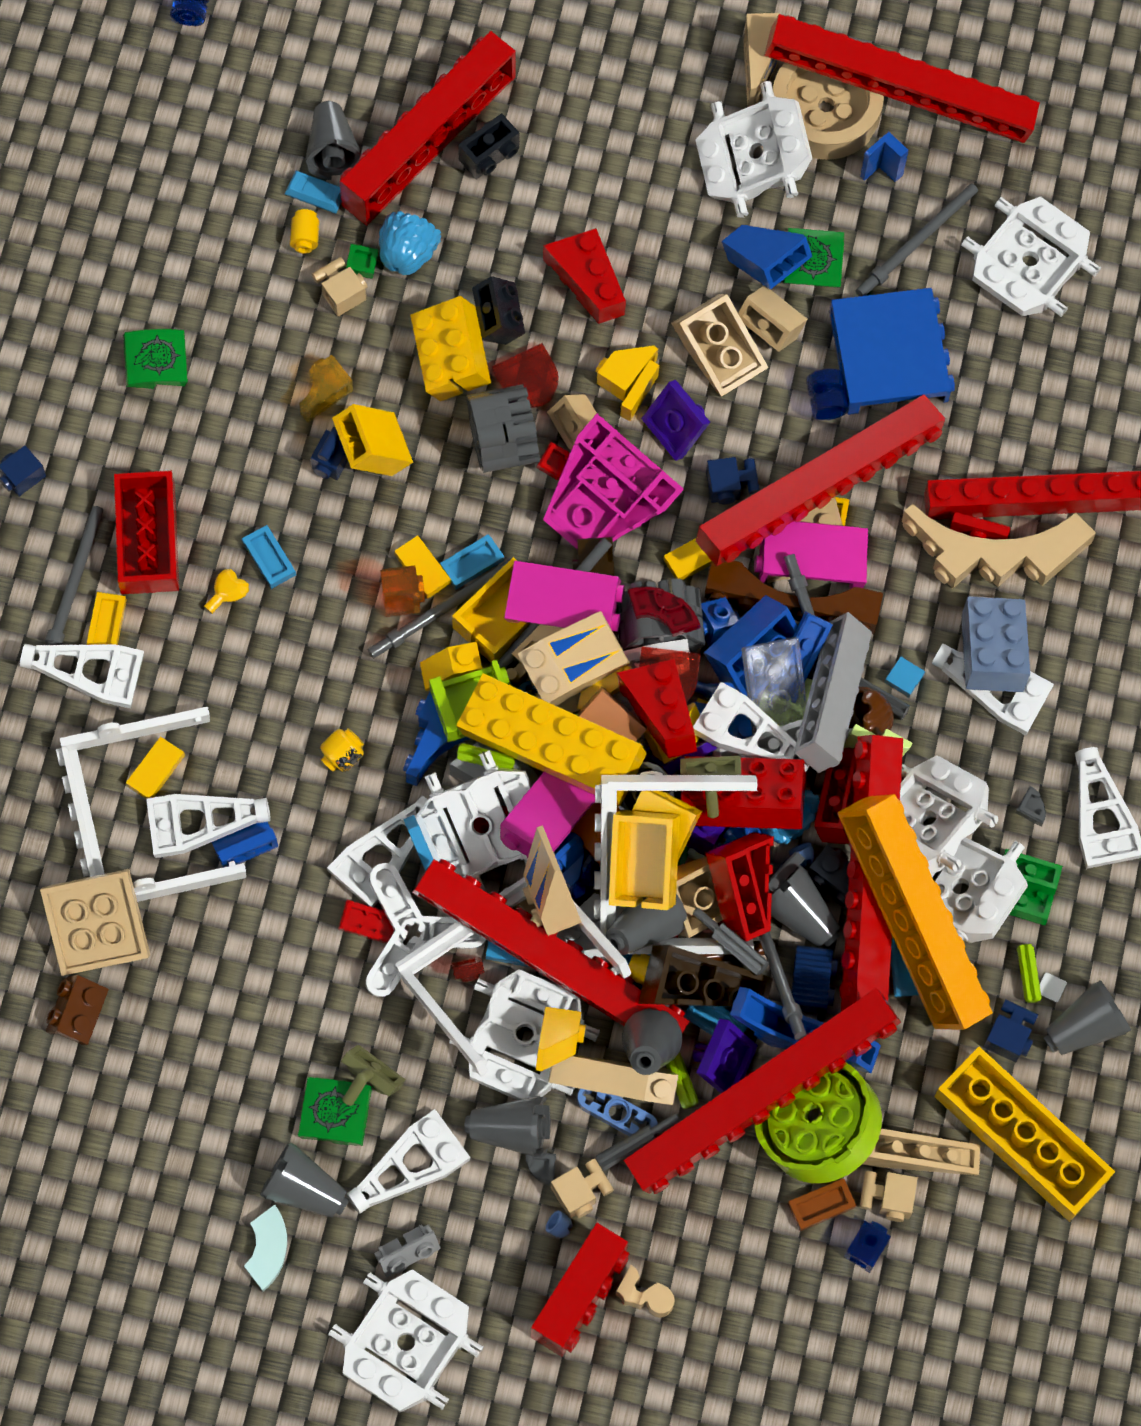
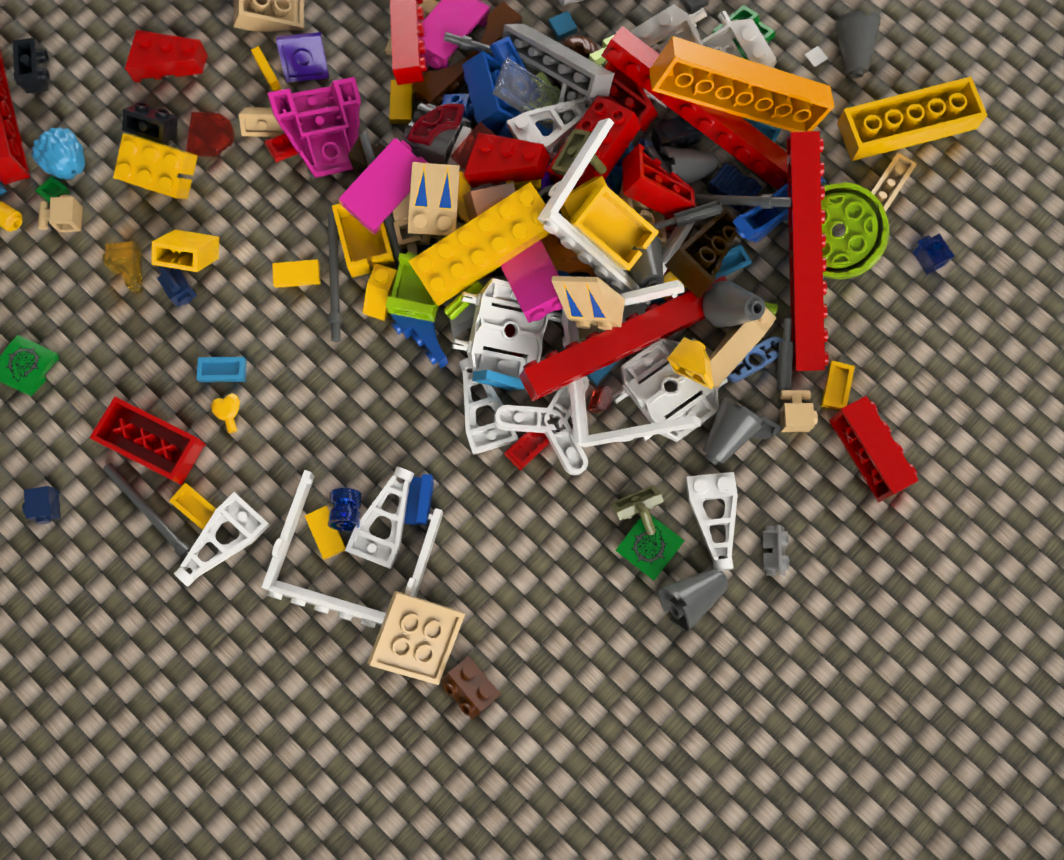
camera: 55 degrees left, 5 degrees up
light aqua tile [244,1205,288,1291] -> none
yellow head [320,728,364,772] -> none
white piece [328,1270,484,1412] -> none
clear orange brick [380,565,425,617] -> none
dark azure tile [440,534,504,590] -> none
dark grey piece [466,384,540,473] -> none
medium blue hinge [546,1210,573,1238] -> none
yellow slope [596,345,658,401] -> none
tan leg [616,1265,675,1318] -> none
dark purple tile [693,1018,758,1093] -> none
dark blue brick [706,457,760,505] -> none
dark orange tile [788,1178,857,1231] -> none
tan brick [859,1171,918,1222] -> none
dark blue brick [983,999,1039,1063] -> none
lime axle [1017,944,1042,1003] -> none
none -> clear blue wheel [328,488,362,531]
none -> yellow tile [821,361,855,411]

